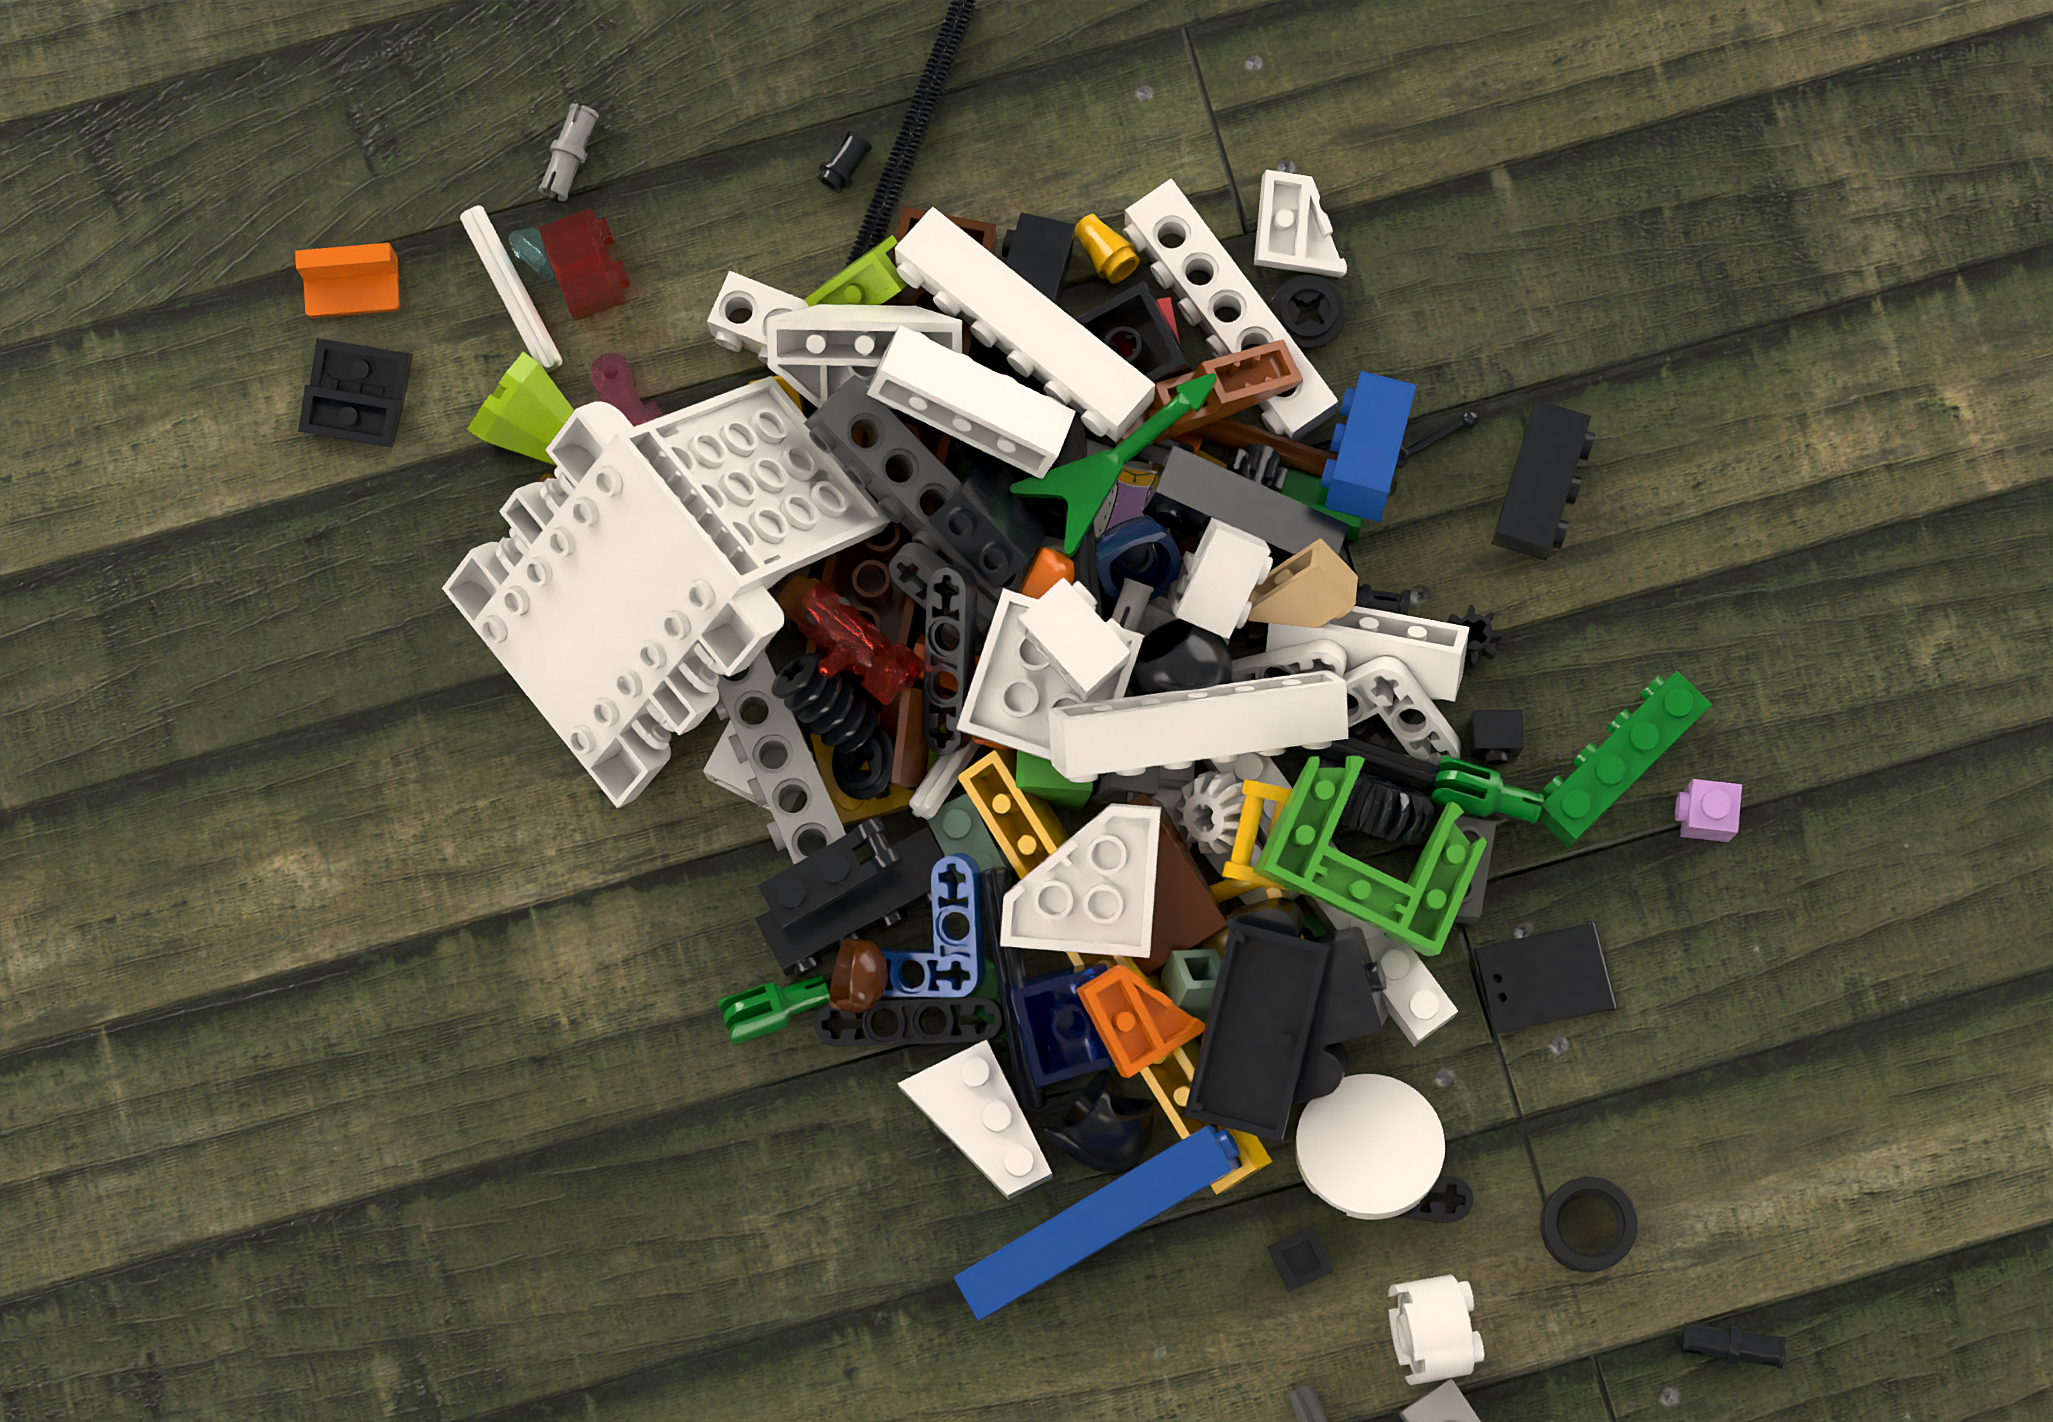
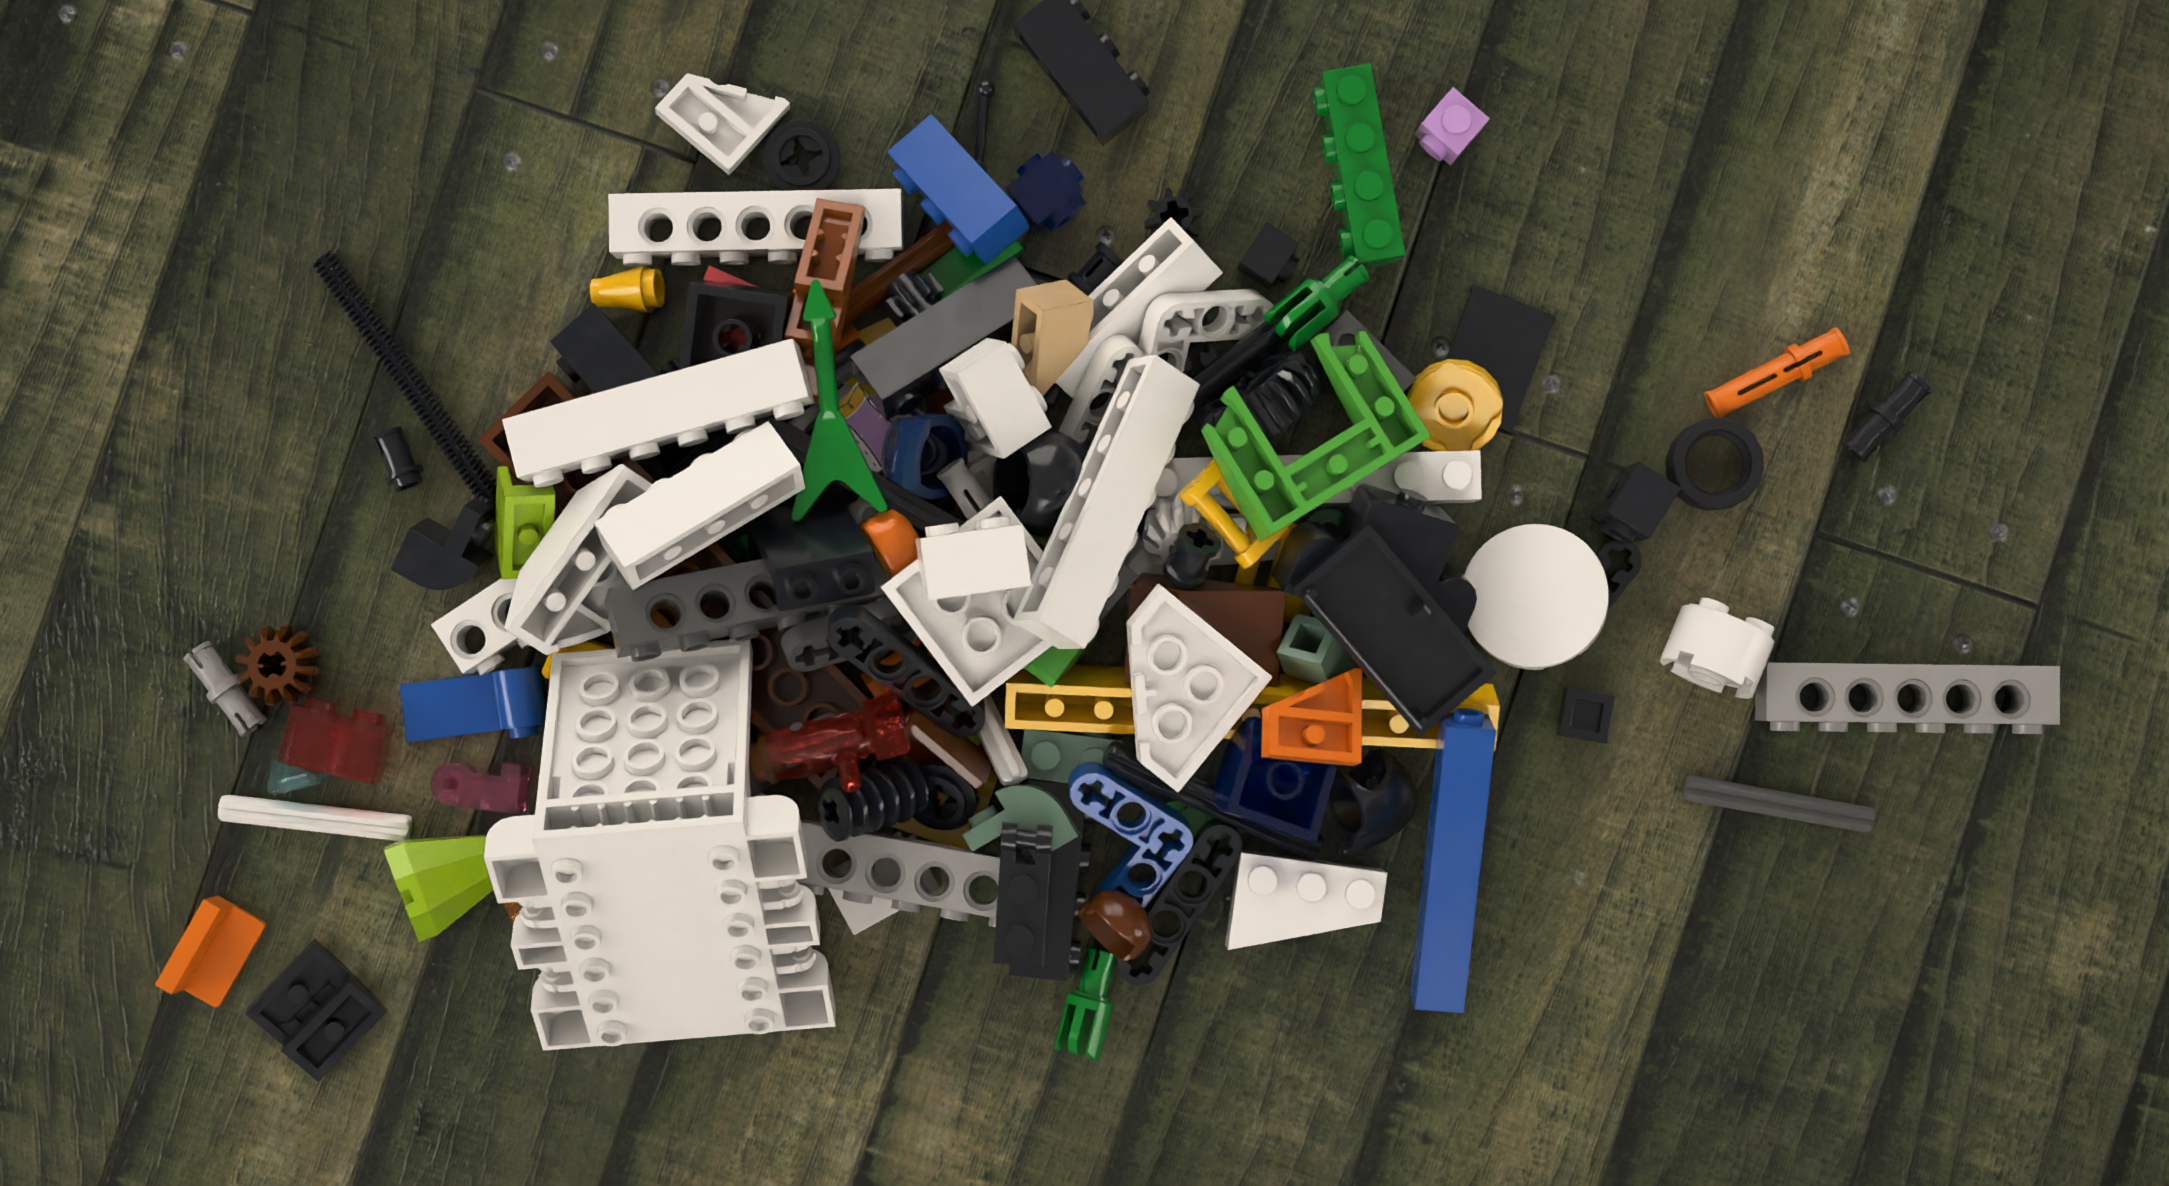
camera: 65 degrees left, 10 degrees up
none -> reddish brown gear [235,624,322,706]
none -> black brick [391,495,496,590]
none -> blue door [400,666,546,742]
none -> sand green brick [962,783,1080,861]
none -> clear blue brick [1007,151,1087,233]
none -> black bush [1163,523,1221,590]
none -> yellow tile [1407,359,1503,451]
none -> black brick [1590,462,1681,545]
none -> orange pin [1704,327,1850,418]

